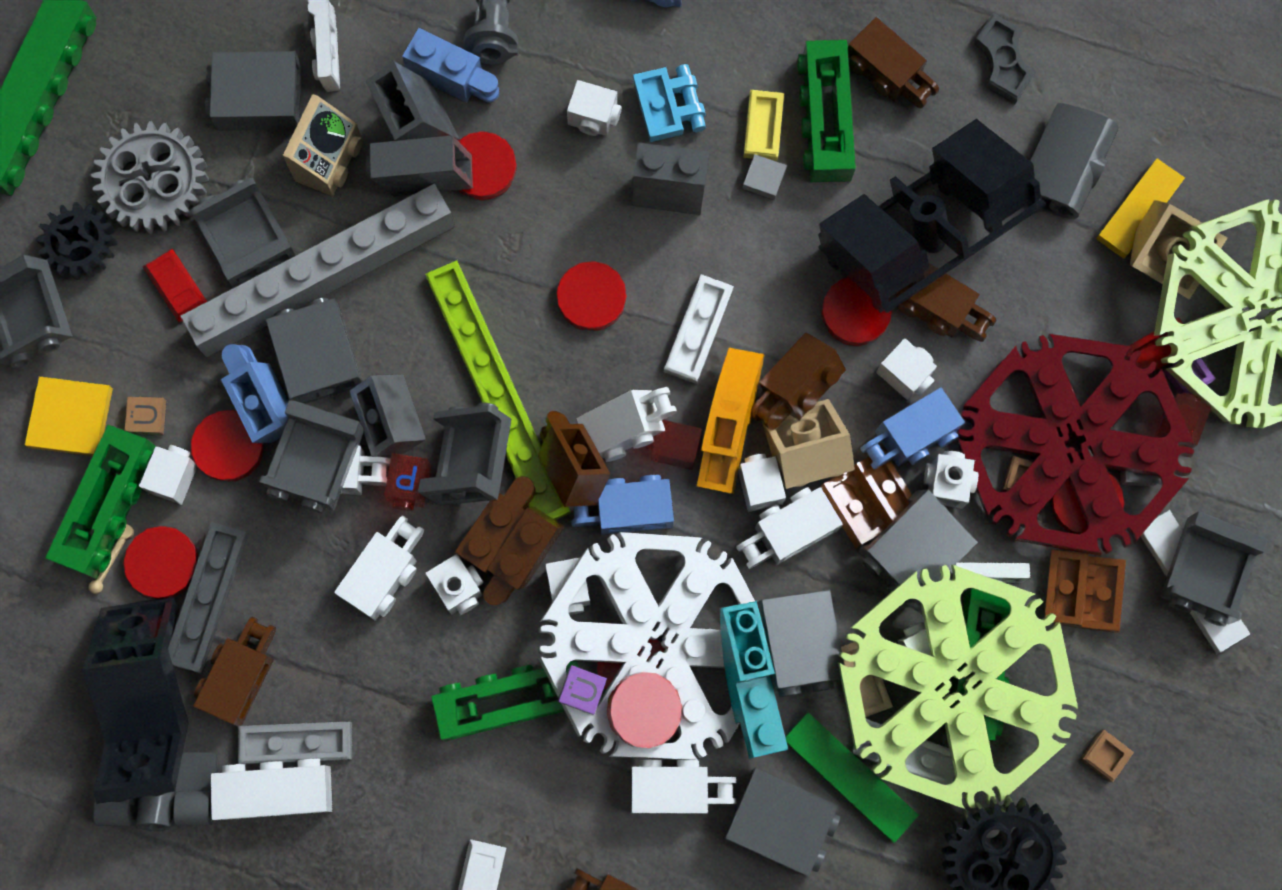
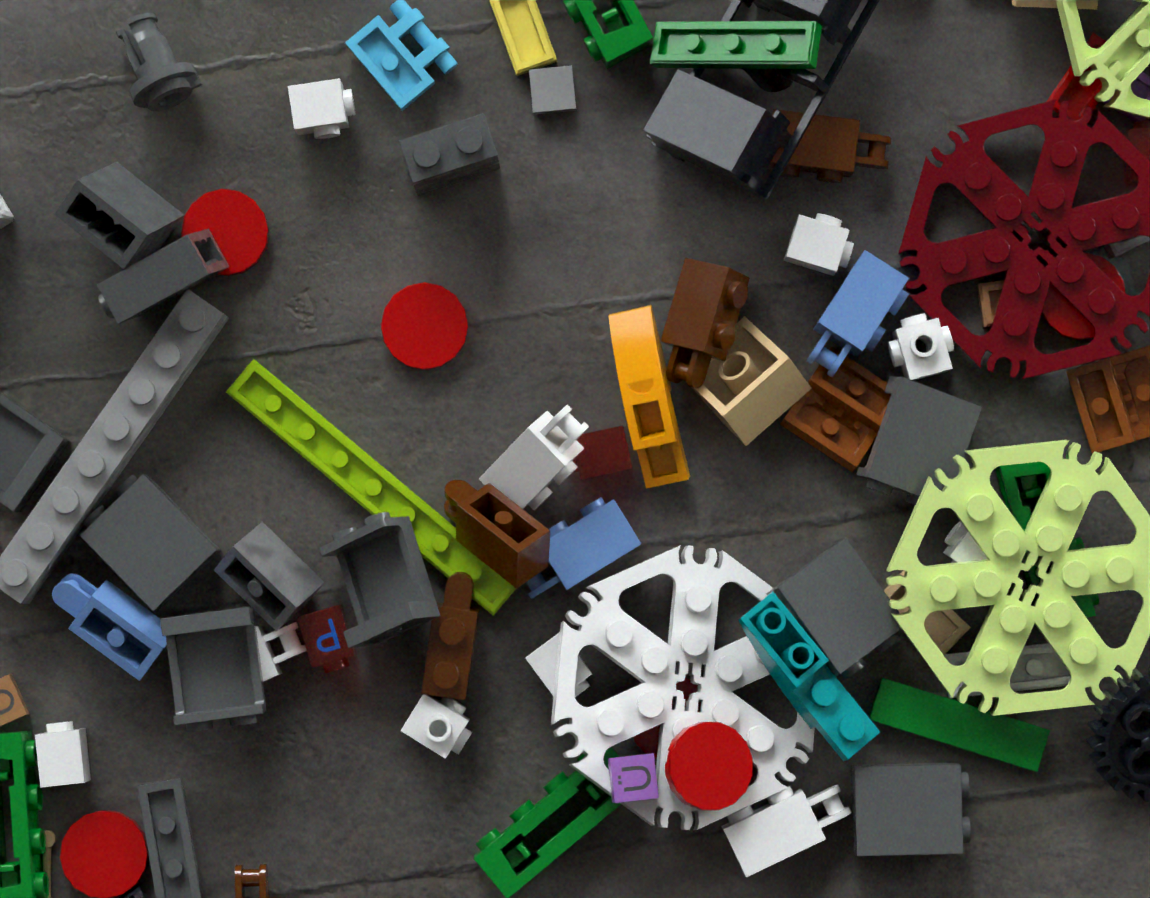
camera: 20 degrees left, 10 degrees up
red tile [191,410,264,482] -> none
slope [283,94,363,196] -> none
white brick [334,516,424,621] -> none
medium blue brick [402,28,499,103] -> none
reddish brown brick [484,507,565,605] -> none
white tile [664,274,734,384] -> none
white brick [736,487,843,569] -> none
white brick [738,454,786,512] -> none
red tile [821,277,892,346] -> none
white tile [950,563,1030,583] -> none
none -> tile [650,21,822,69]

